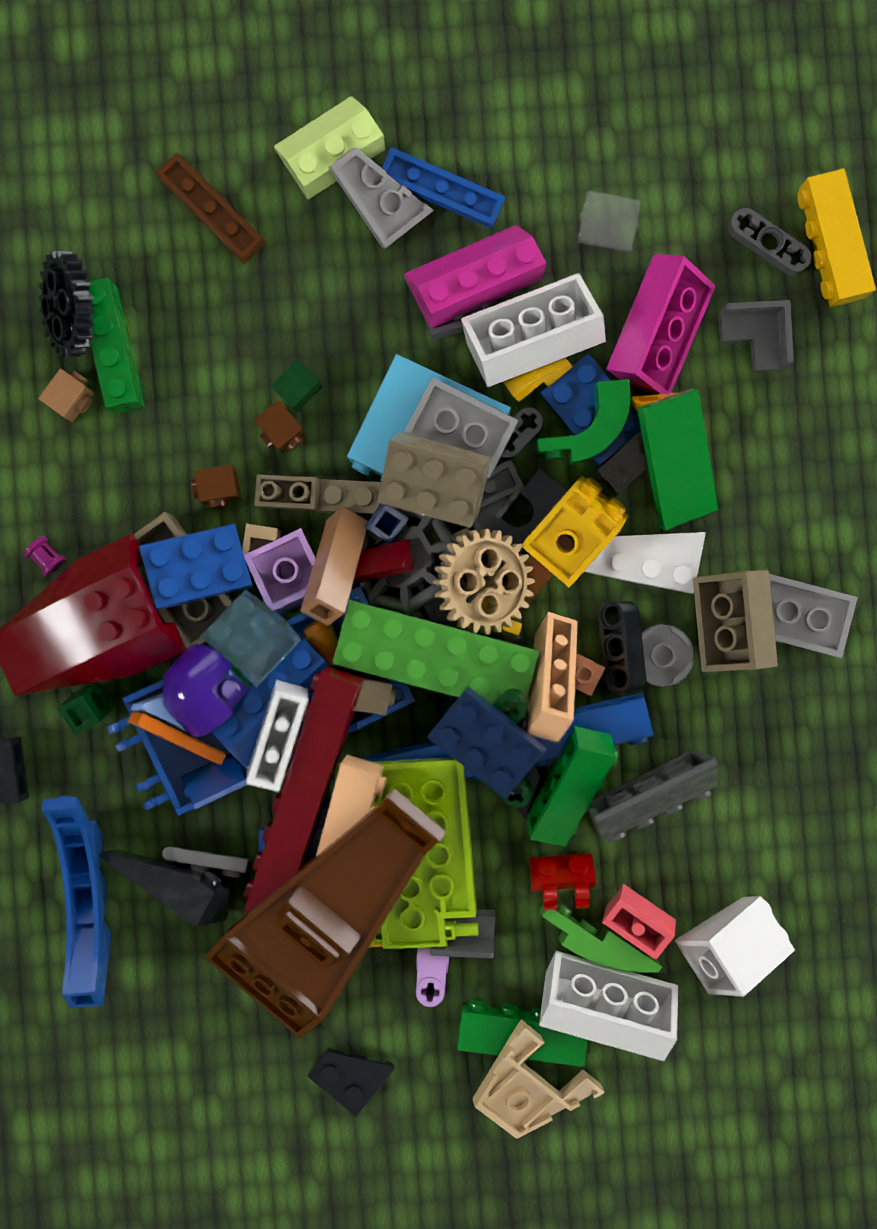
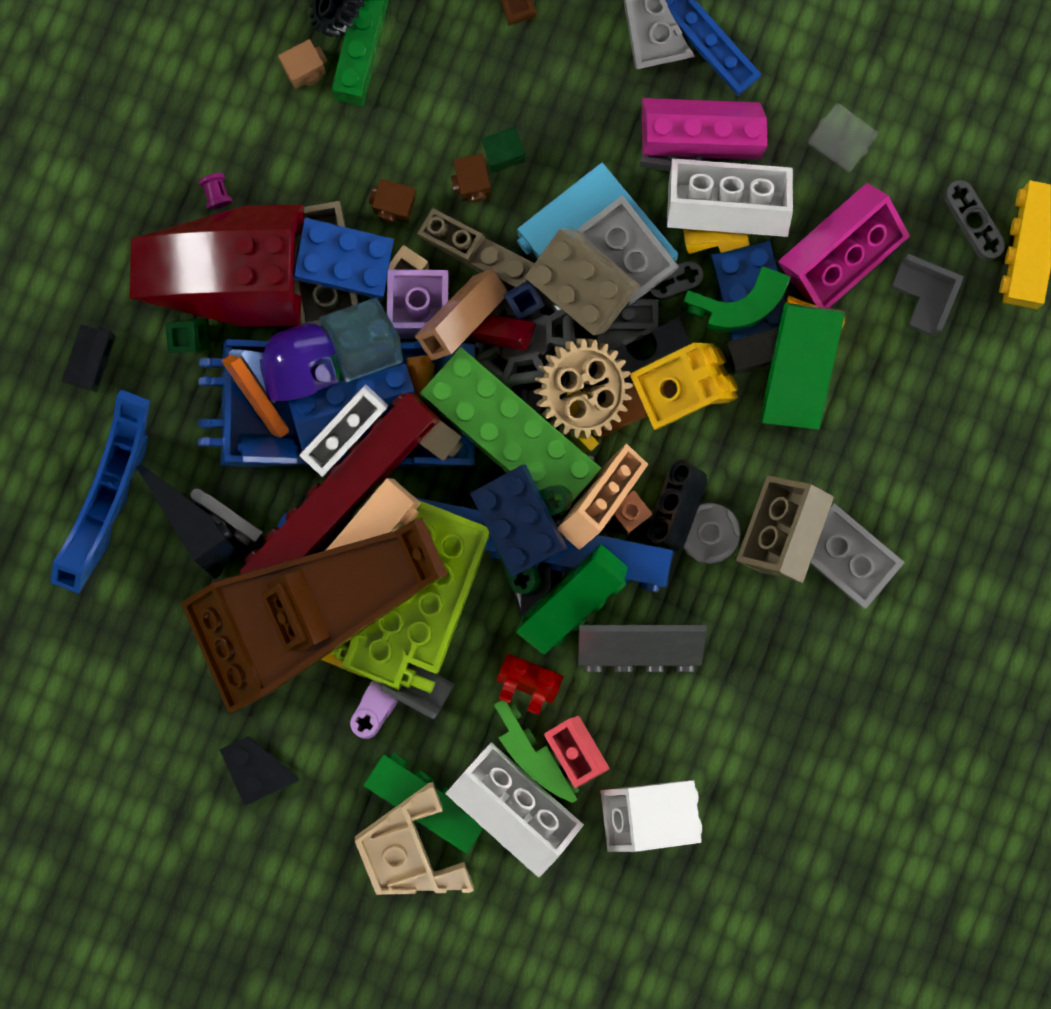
camera: 25 degrees right, 5 degrees down
white wing [584,532,706,594] -> none

